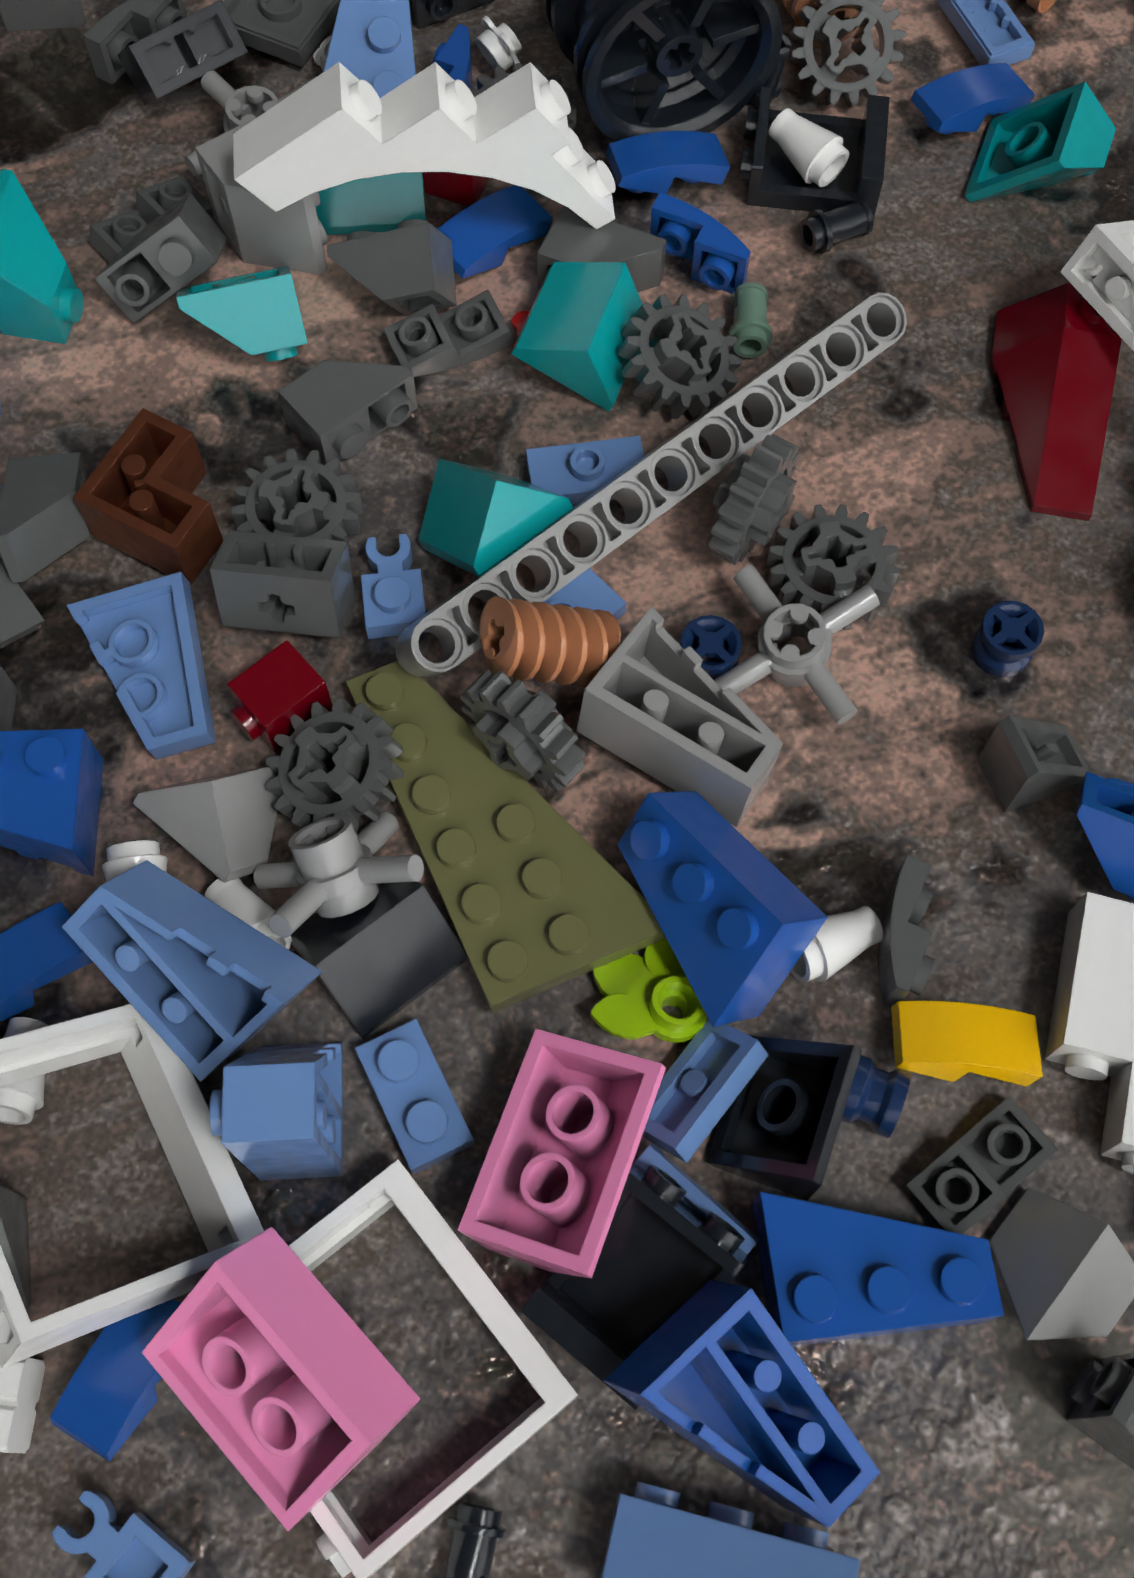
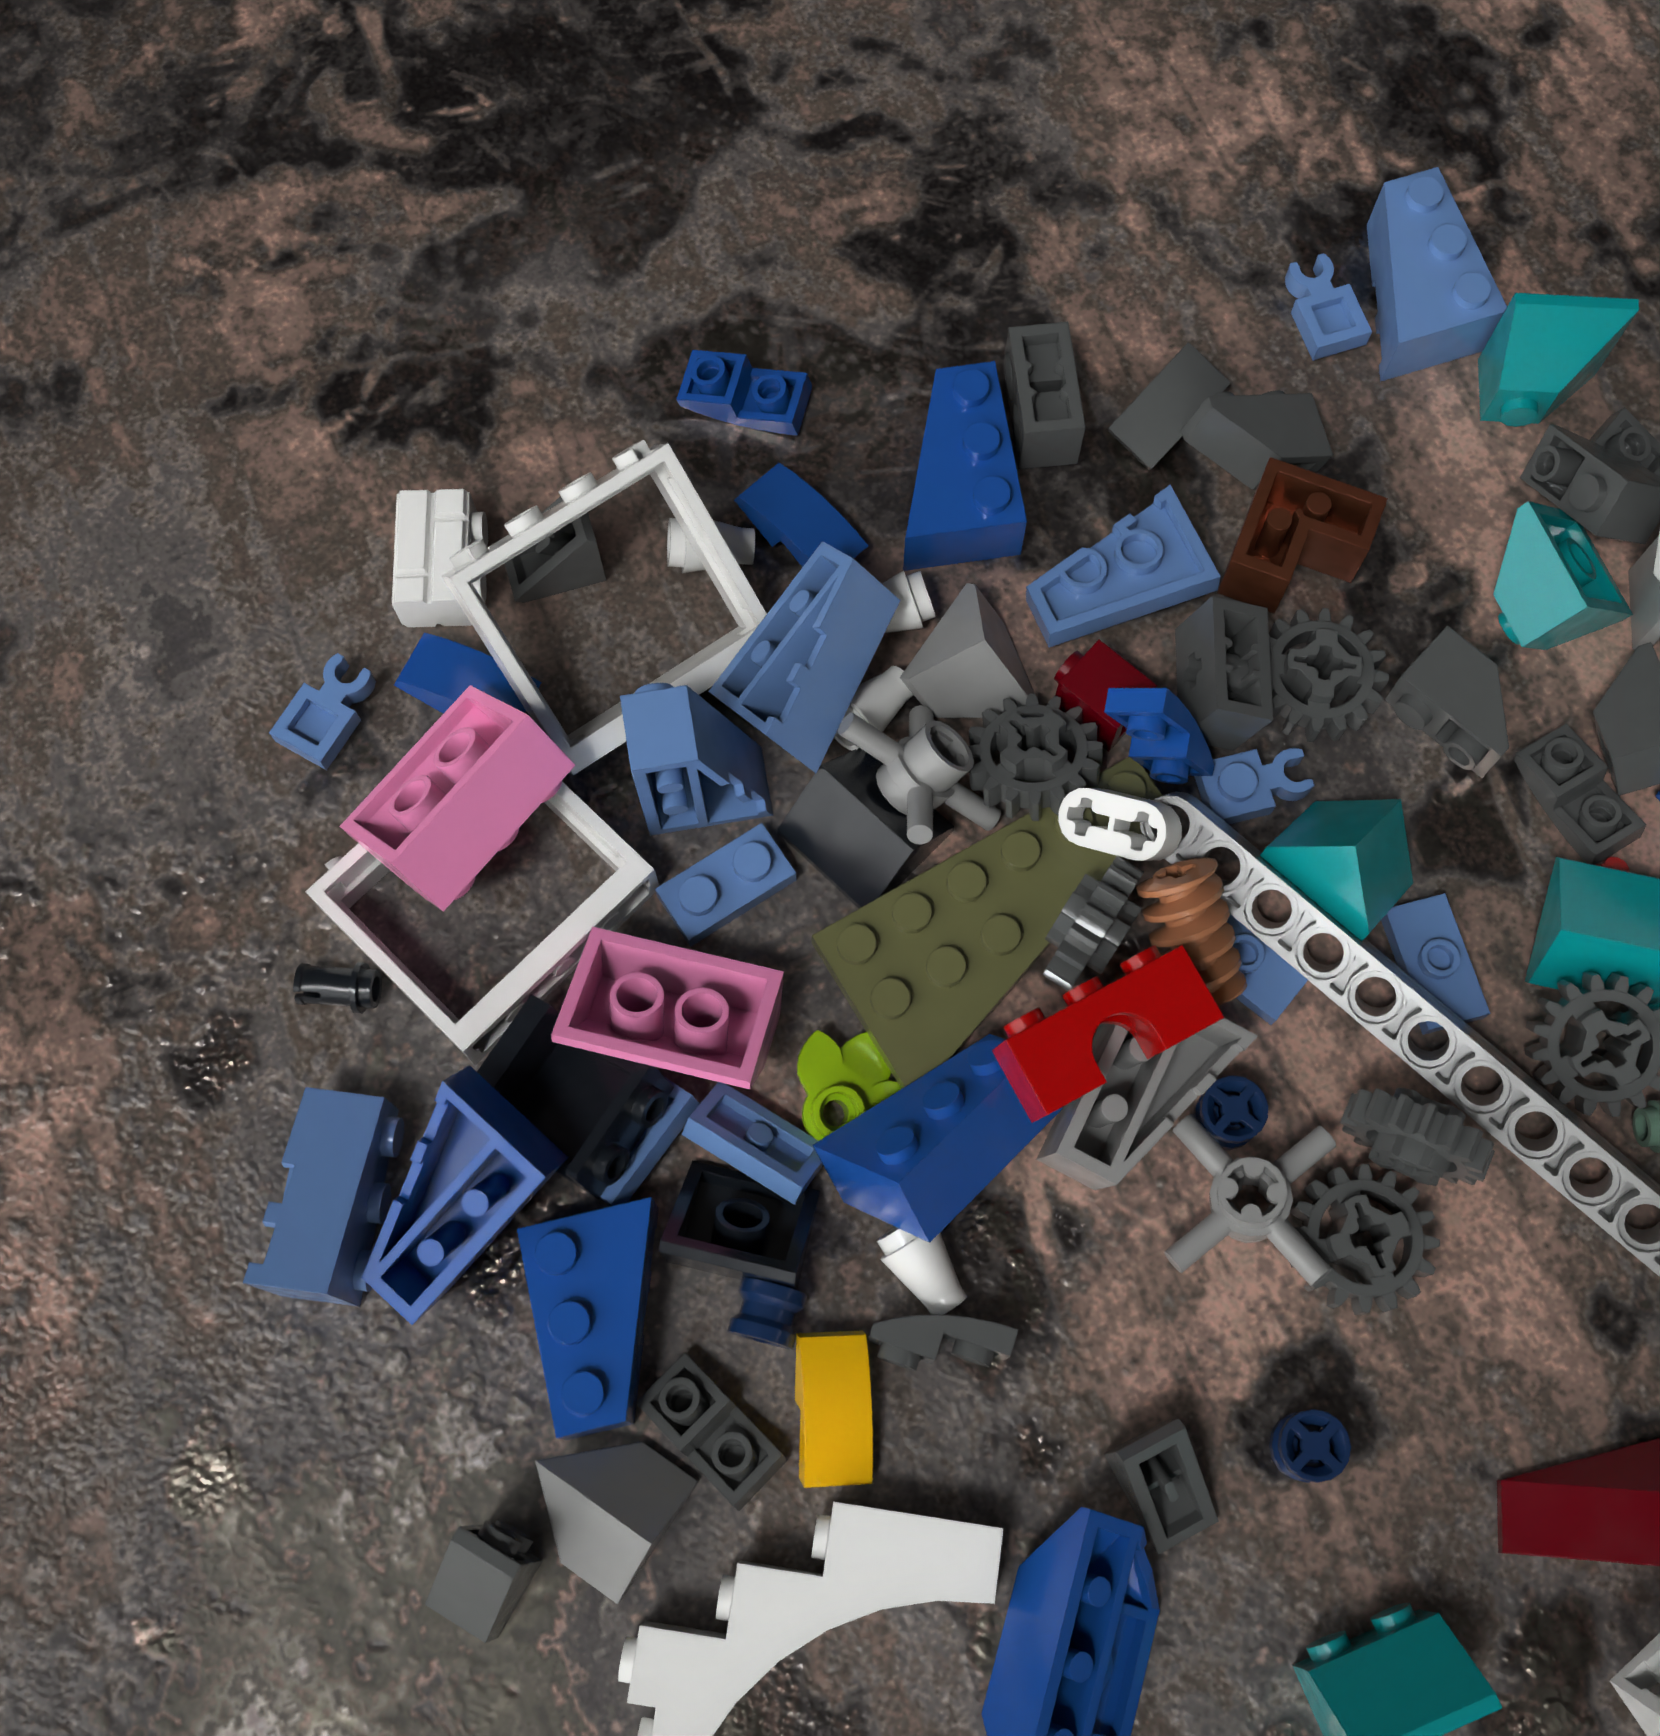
camera: 85 degrees right, 5 degrees up
none -> red arch [992,945,1225,1123]
none -> white beam [1058,788,1182,861]
none -> blue slope [1104,688,1215,784]

